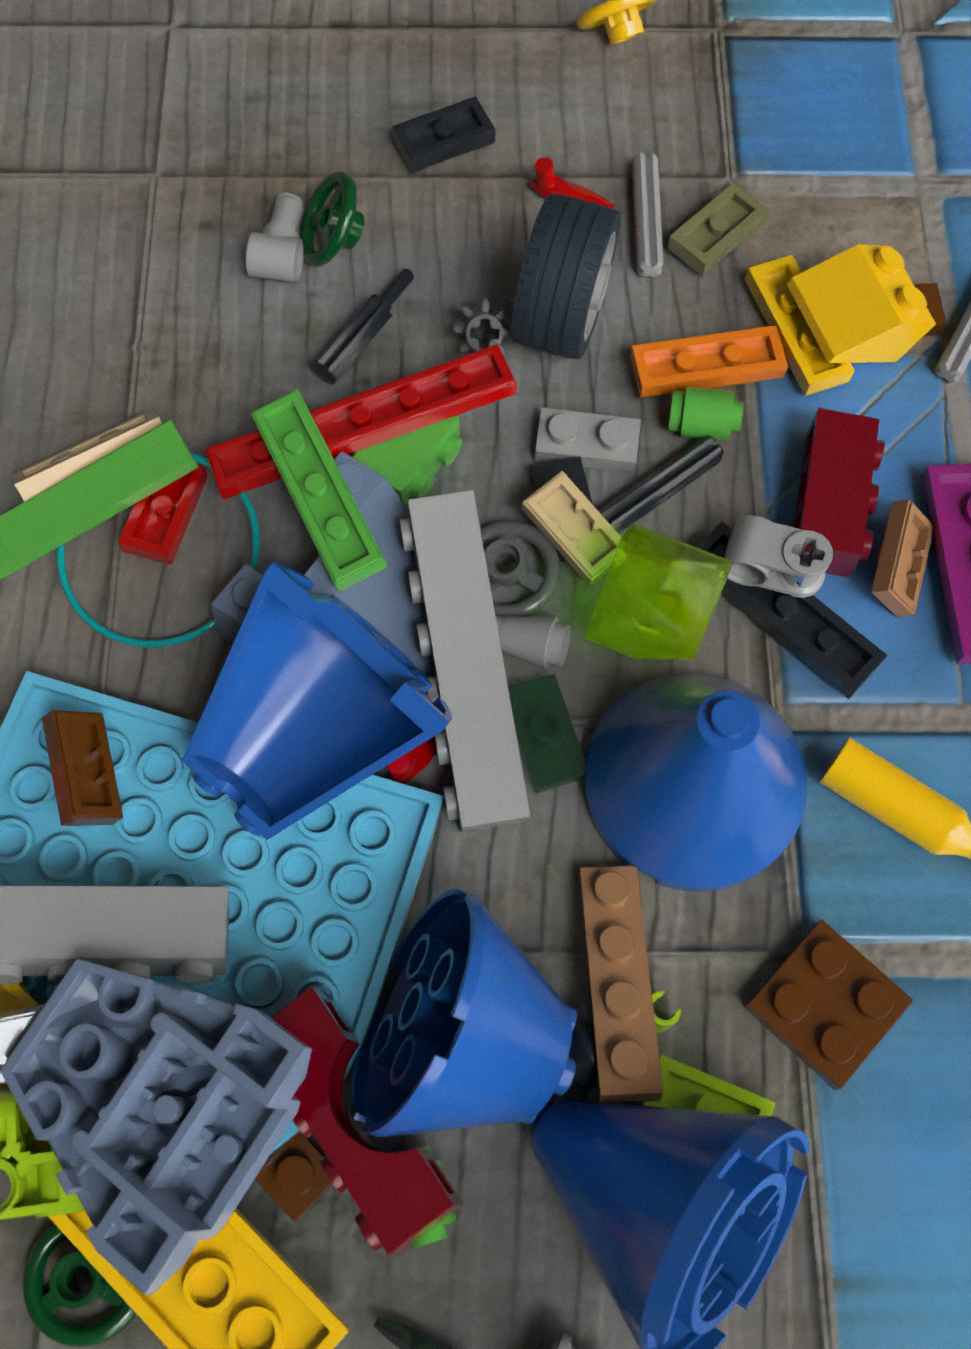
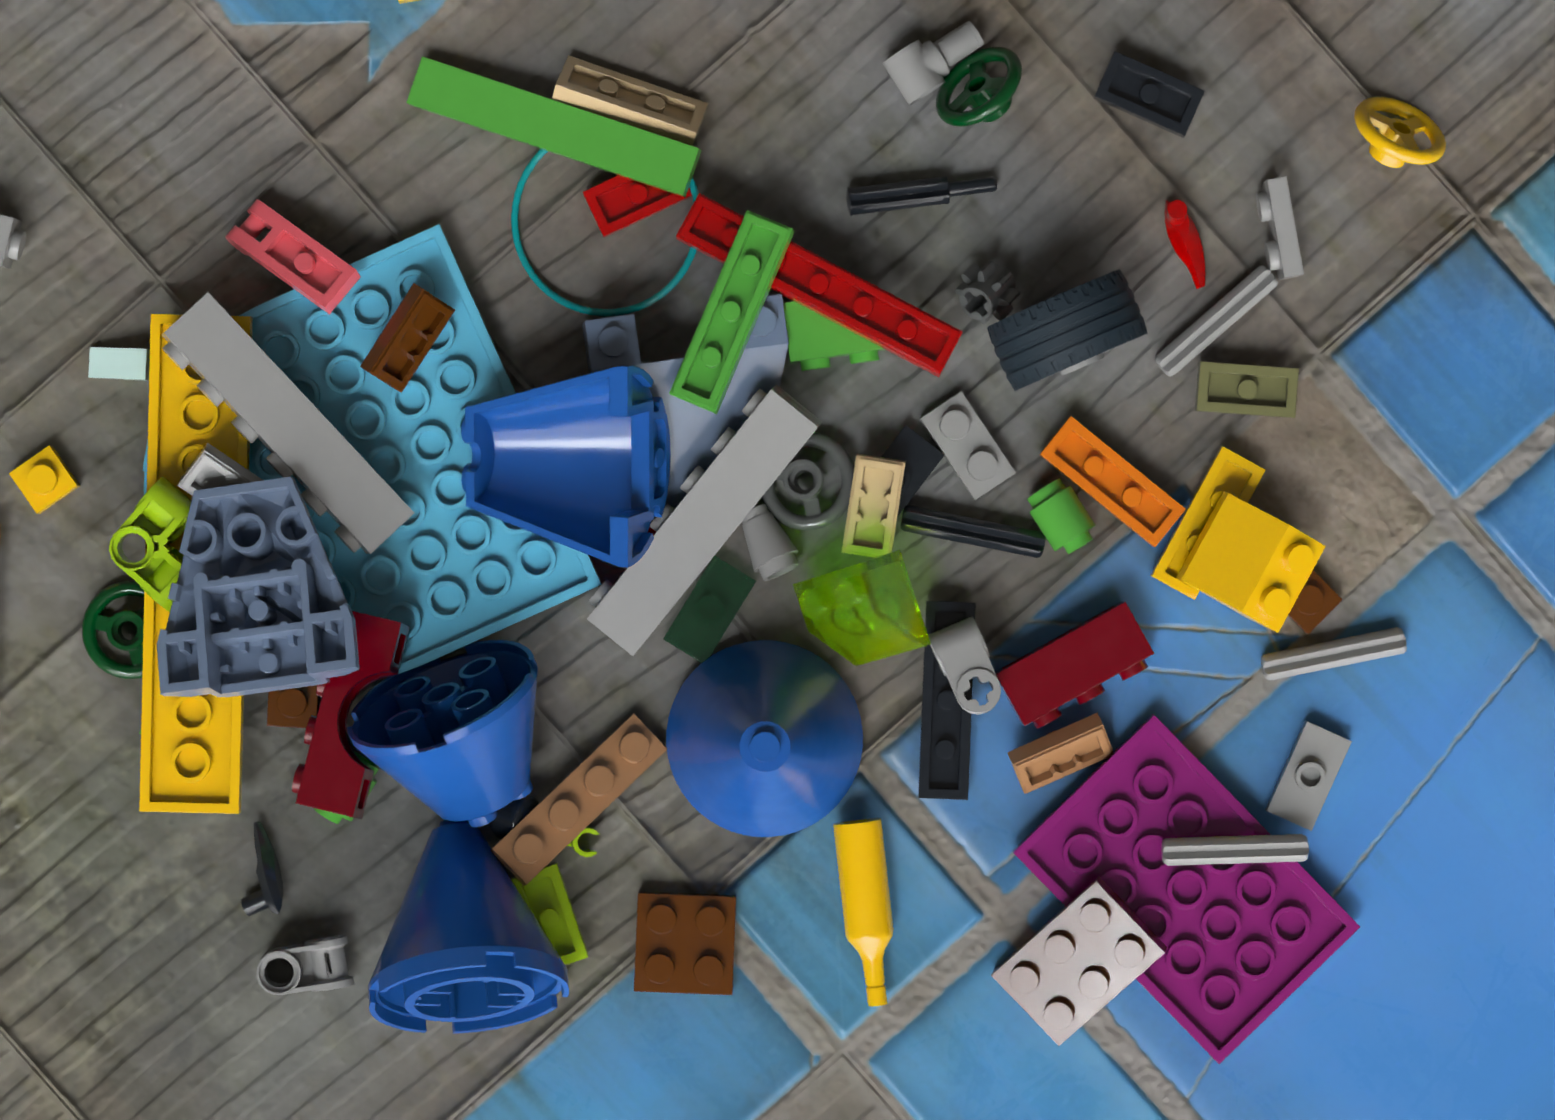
camera: 50 degrees right, 20 degrees up
none -> light grey plate [1256,176,1304,280]

